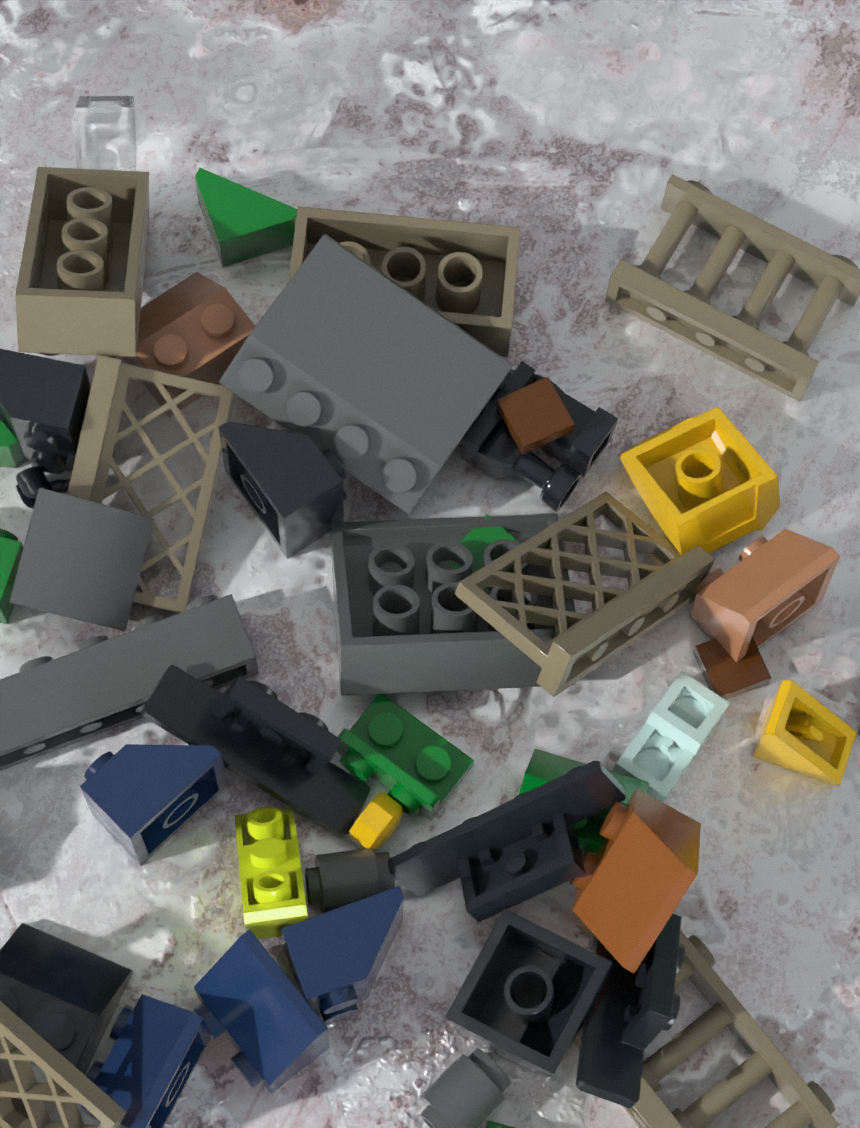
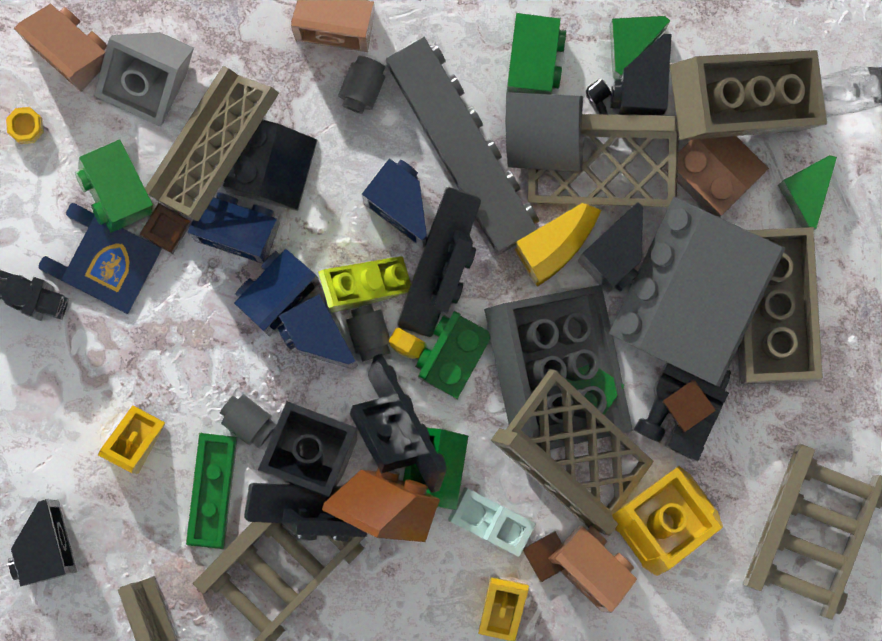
camera: 85 degrees right, 15 degrees up
none -> yellow slope [514,203,602,287]

